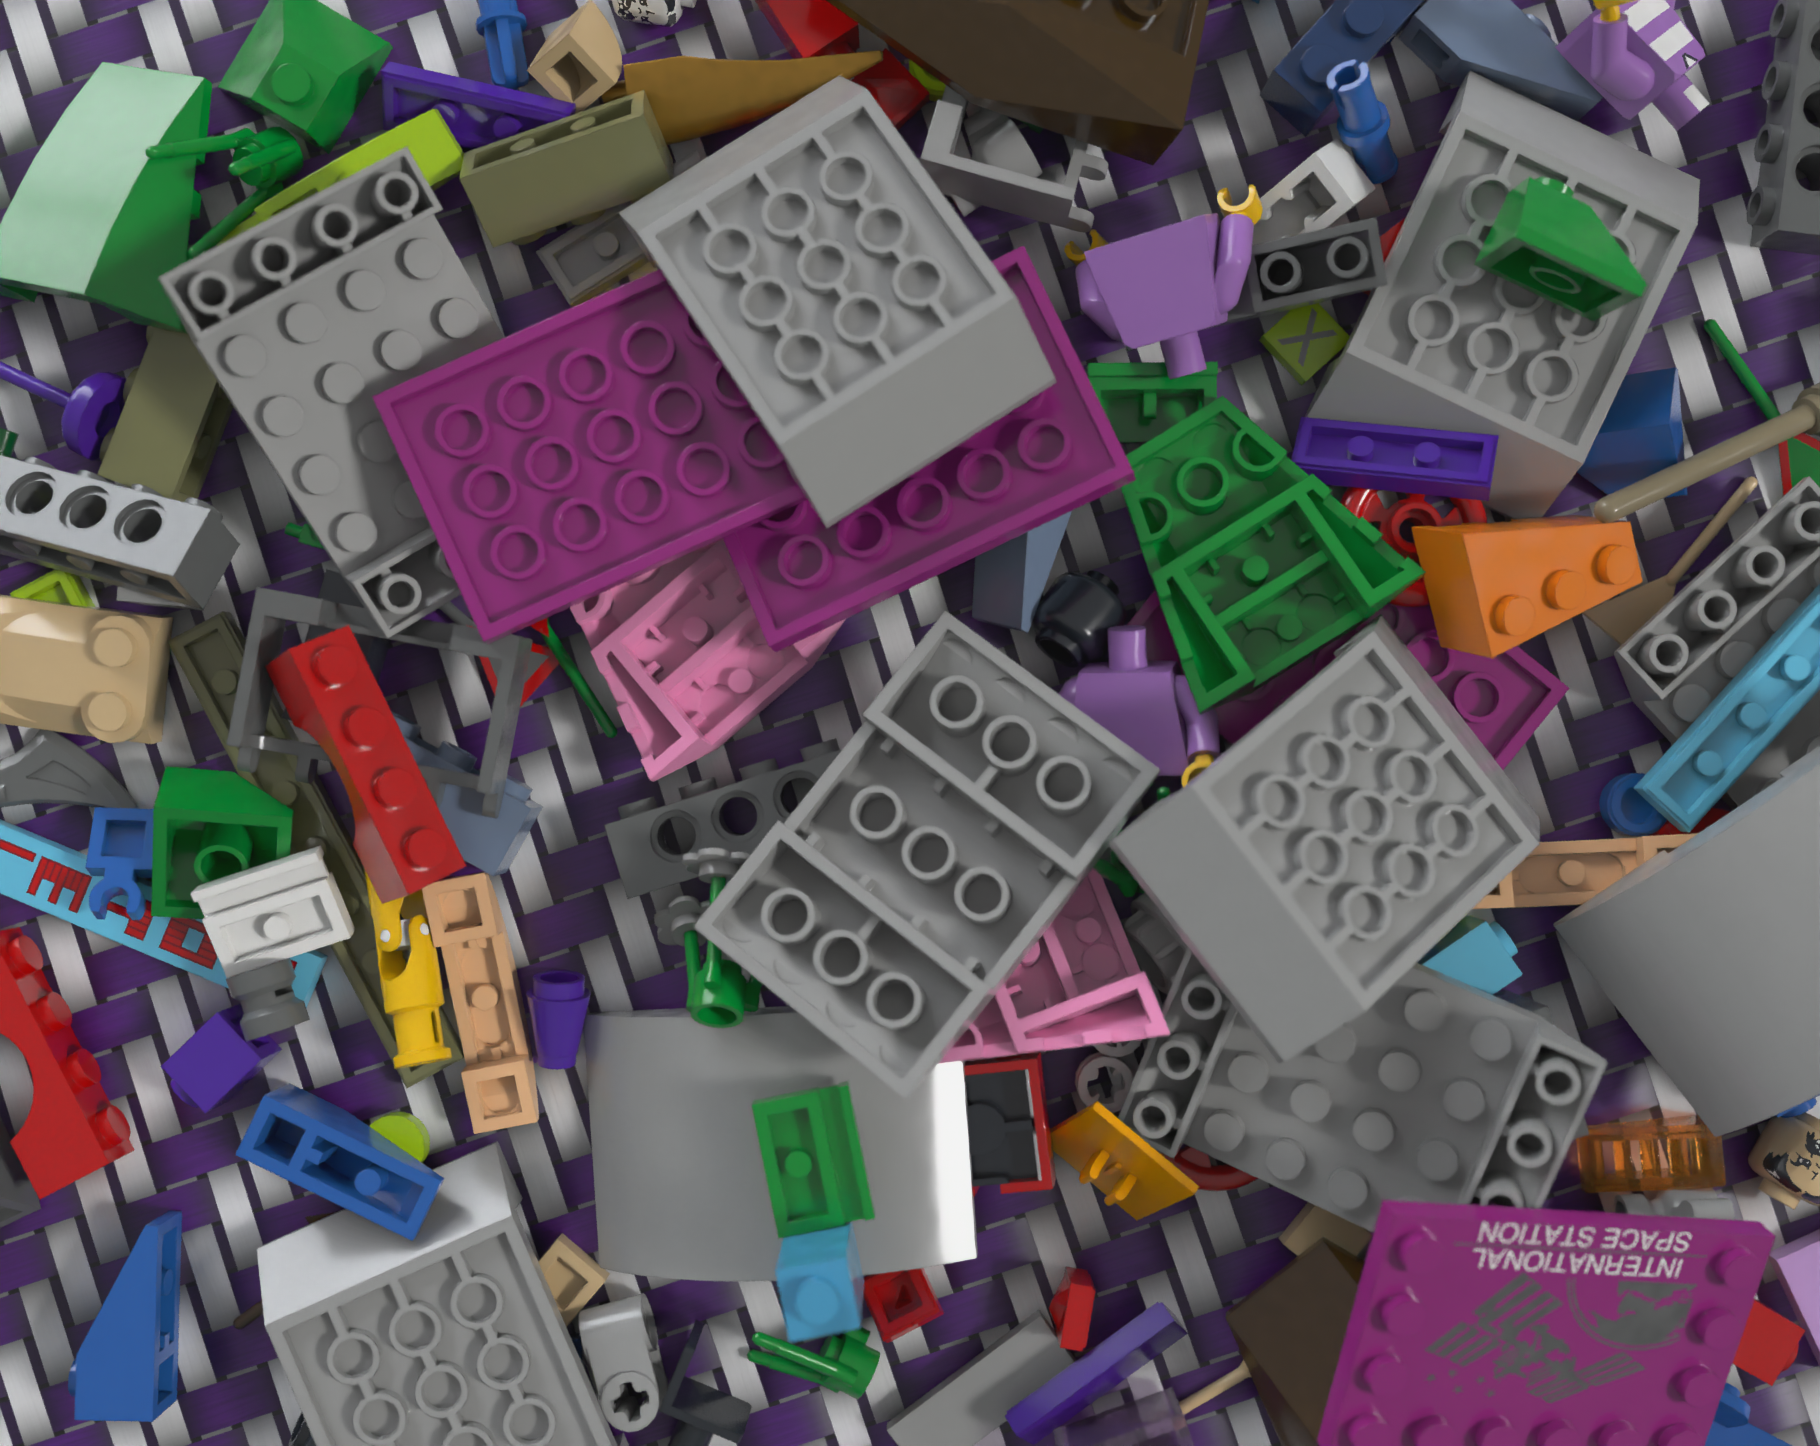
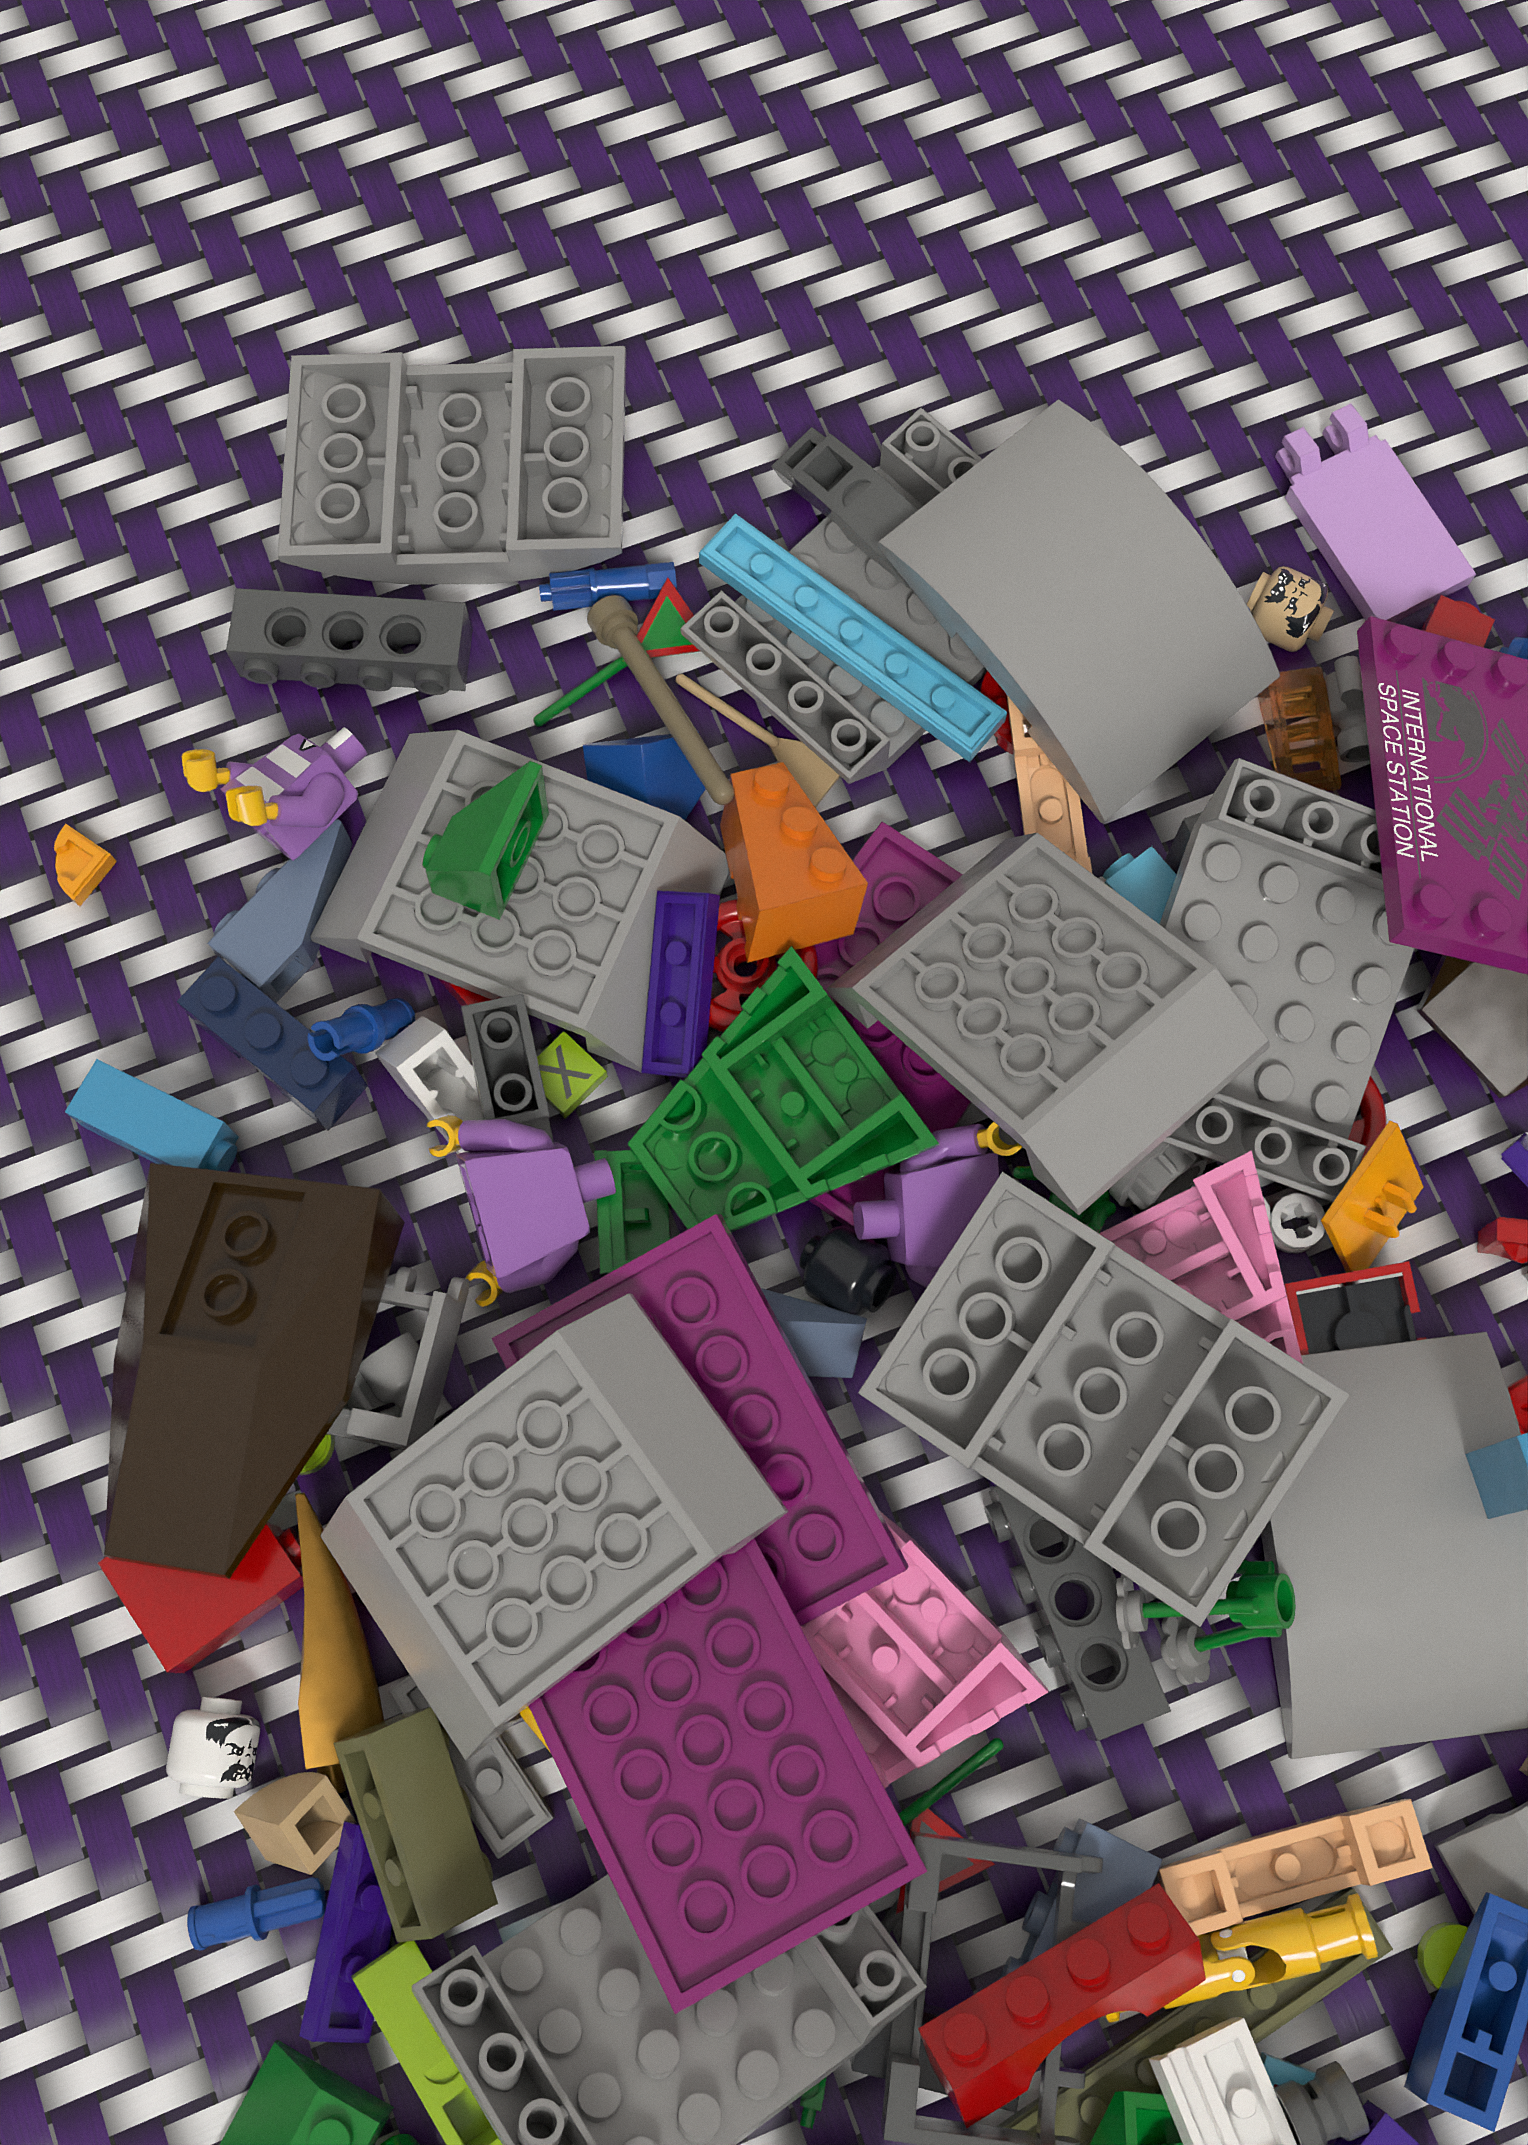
camera: 90 degrees left, 15 degrees down
dark purple cone [526,970,591,1069] -> none
green plate [751,1081,875,1239] -> none
red tile [851,48,930,131] -> none
tan tile [1279,1202,1373,1256] -> none
blue tile [1599,773,1667,837] -> none

